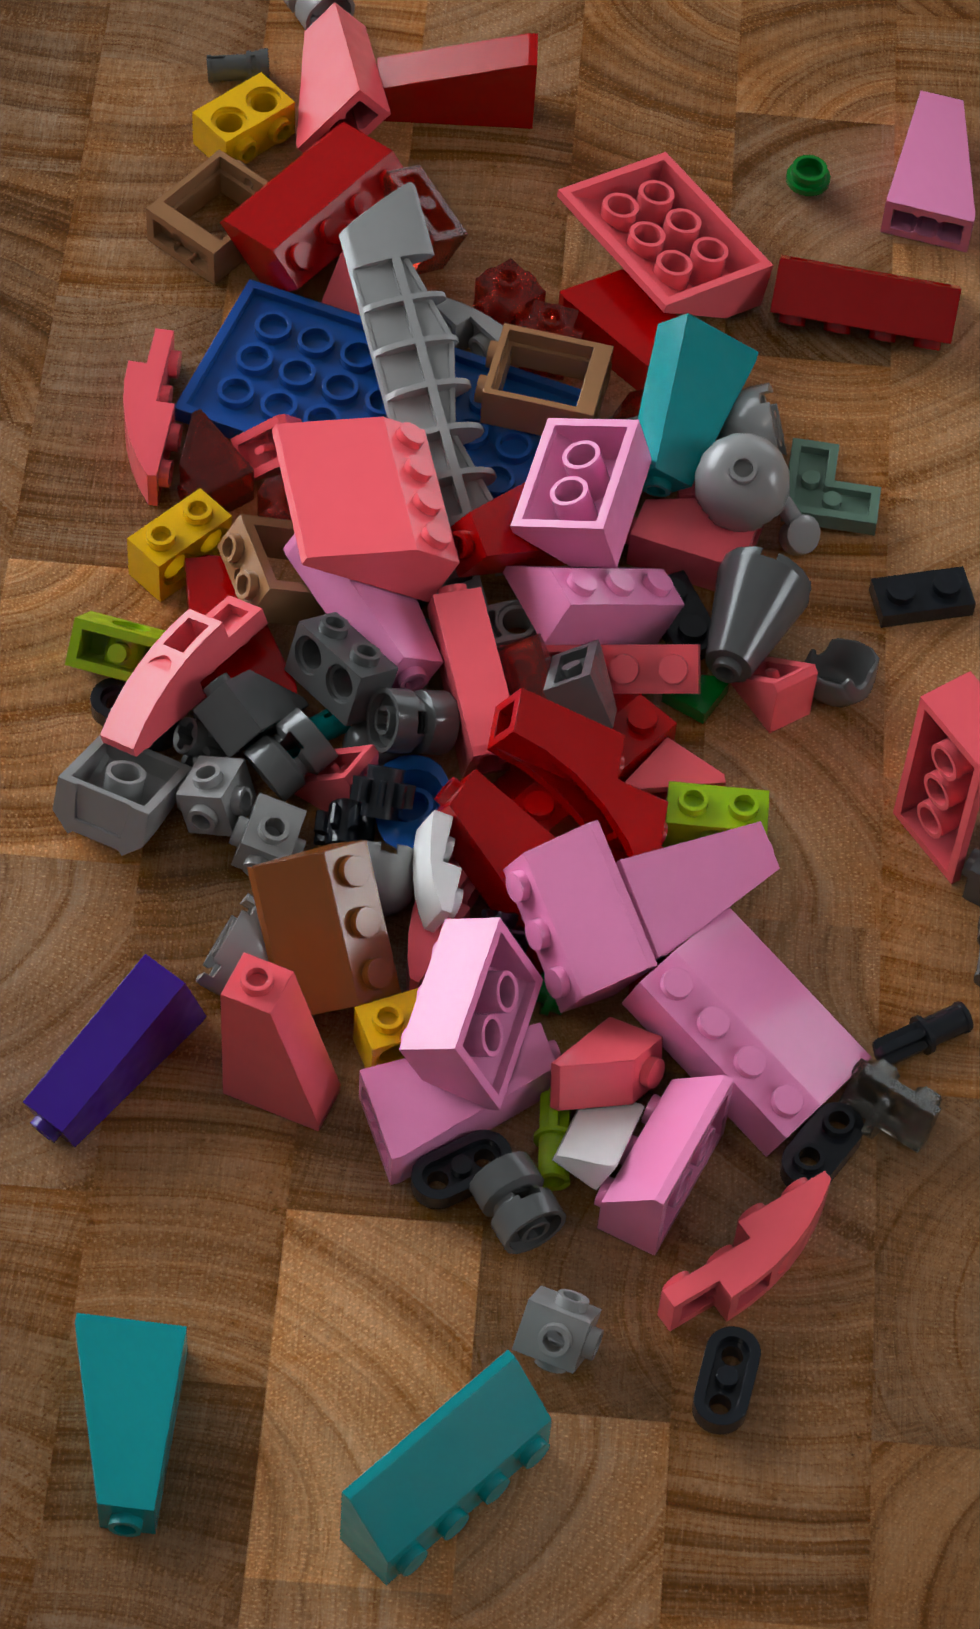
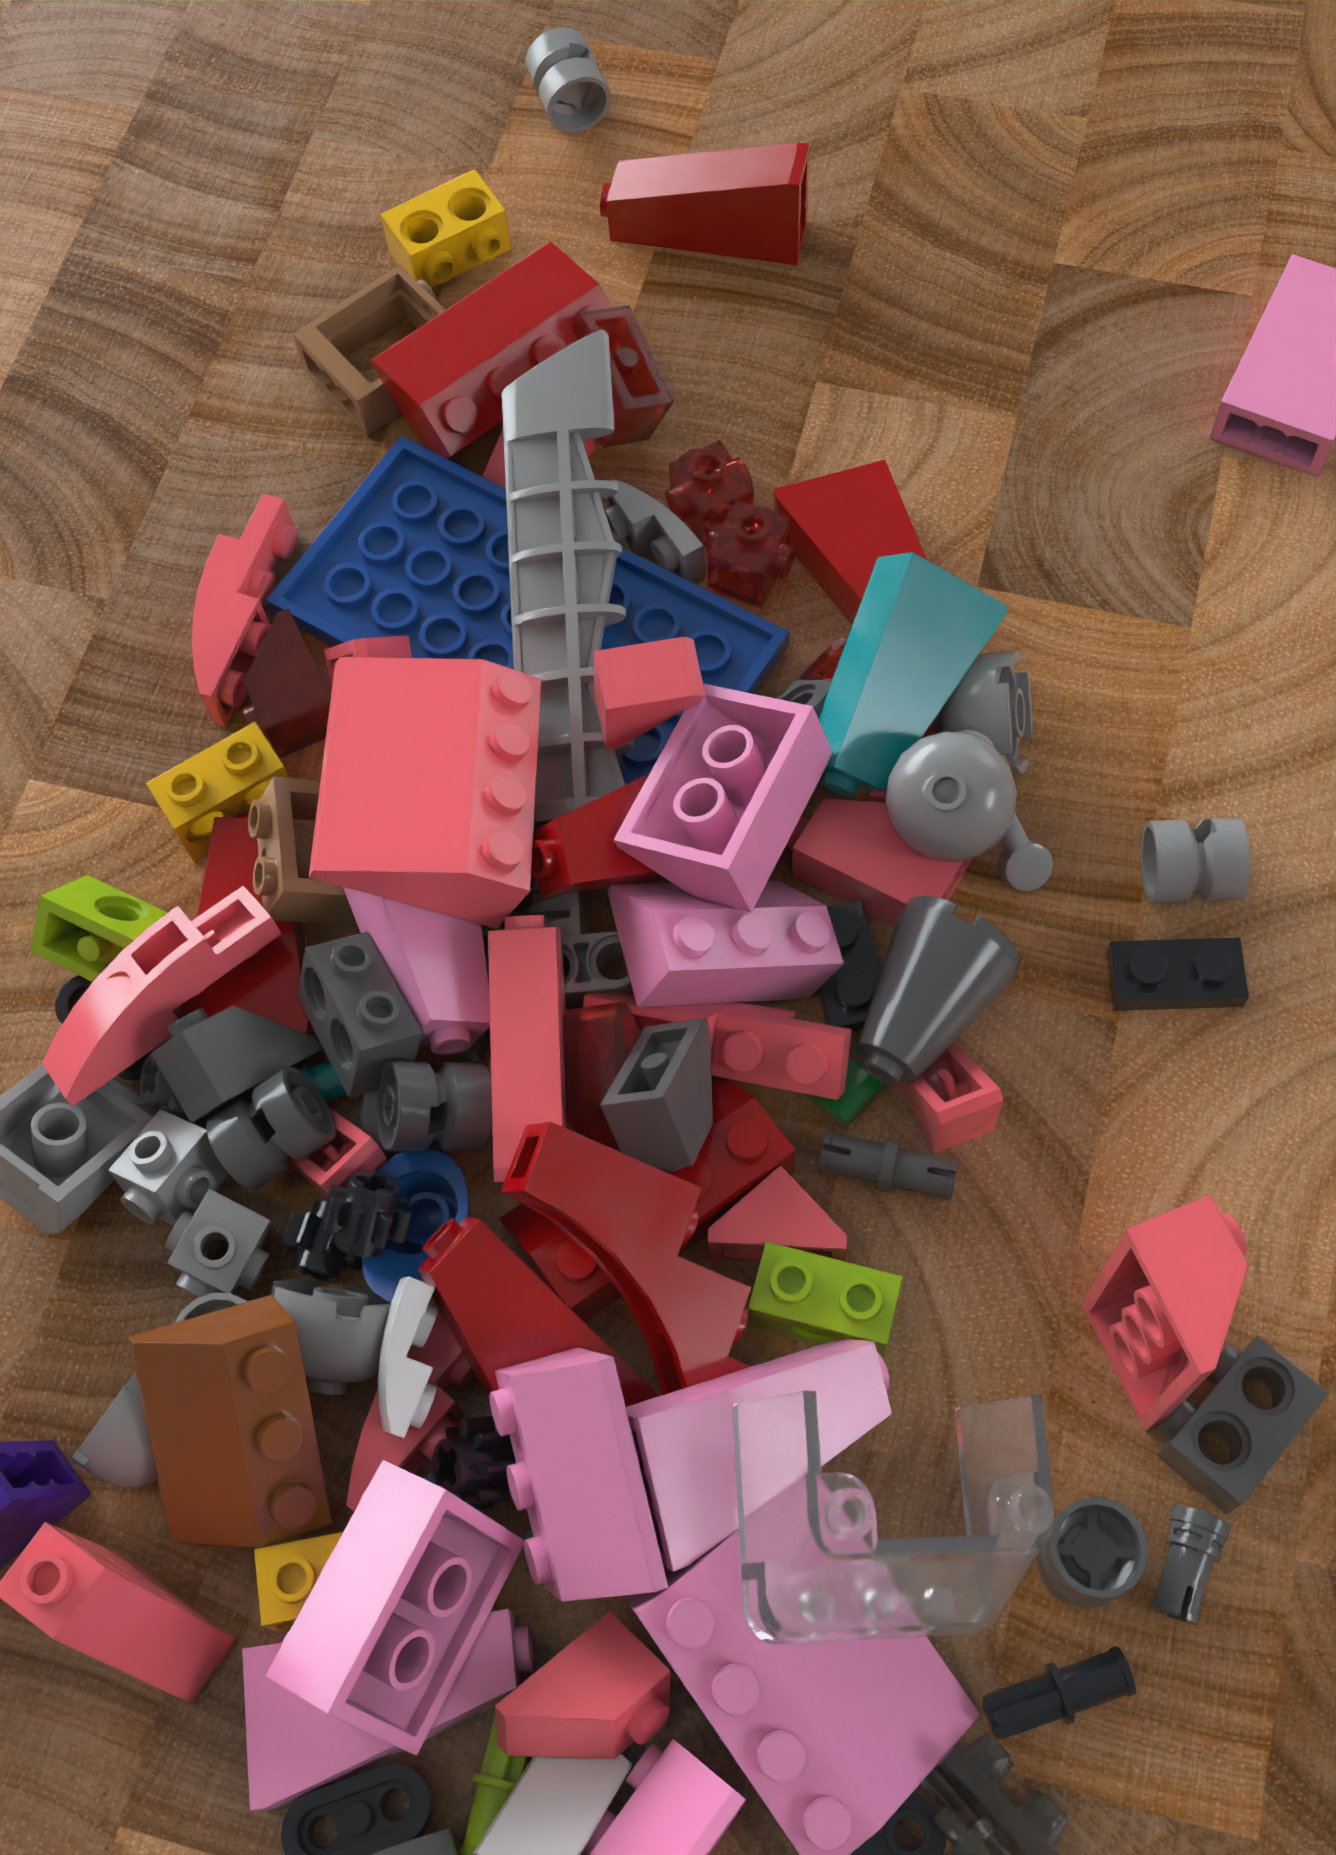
camera: 20 degrees right, 10 degrees up
dark grey pin [207,48,270,83] -> none
coral slope [296,2,391,153] -> none
medium nougat window [474,323,614,436] -> none
coral slope [557,152,773,319] -> none
red slope [770,255,962,351] -> none
sand green plate [781,438,882,535] -> none
green plate [786,155,831,196] -> none
dark grey hair [805,638,880,708] -> none
none -> coral slope [594,637,706,750]
none -> clear windscreen [732,1390,1055,1644]
none -> dark grey pin [818,1130,959,1201]
none -> dark grey wheel [1036,1497,1149,1609]
none -> light grey wheel [1141,817,1250,903]

